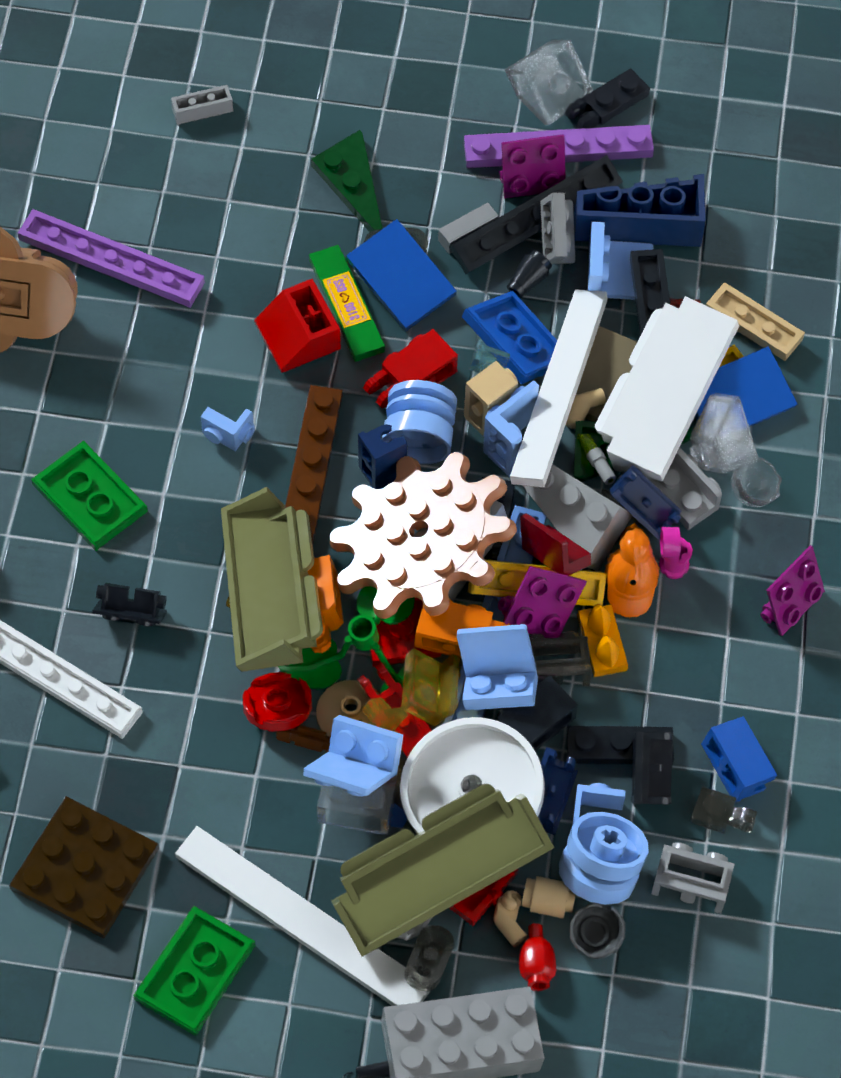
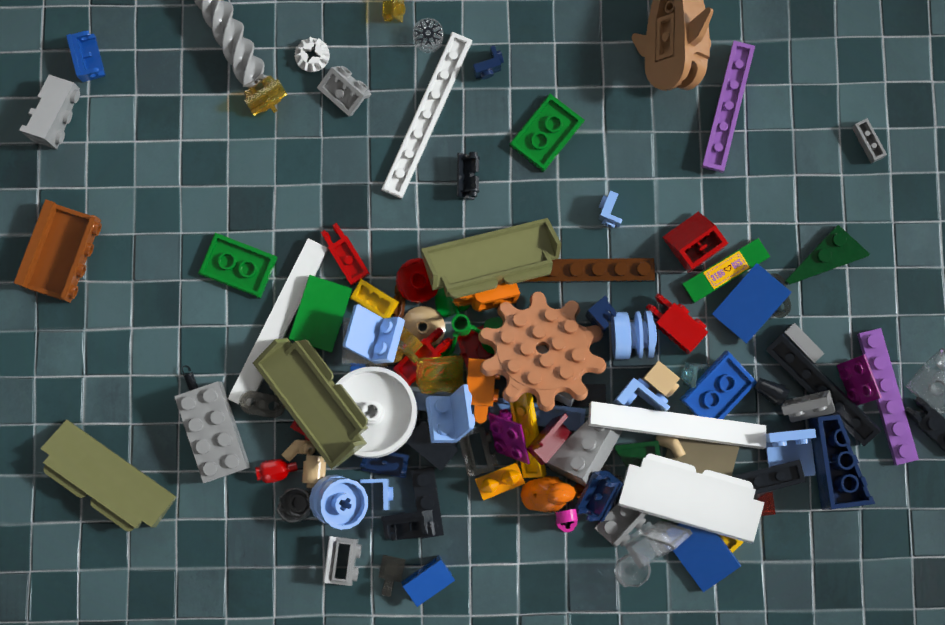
camera: 85 degrees right, 20 degrees up
dark brown plate [9,796,159,939] -> none
light grey piece [577,434,617,485] -> none
tan plate [706,282,805,361] -> none
magenta hinge [760,545,825,636] -> none
none -> green tile [289,275,352,353]
none -> red hinge [321,223,370,286]
none -> yellow plate [350,279,399,318]

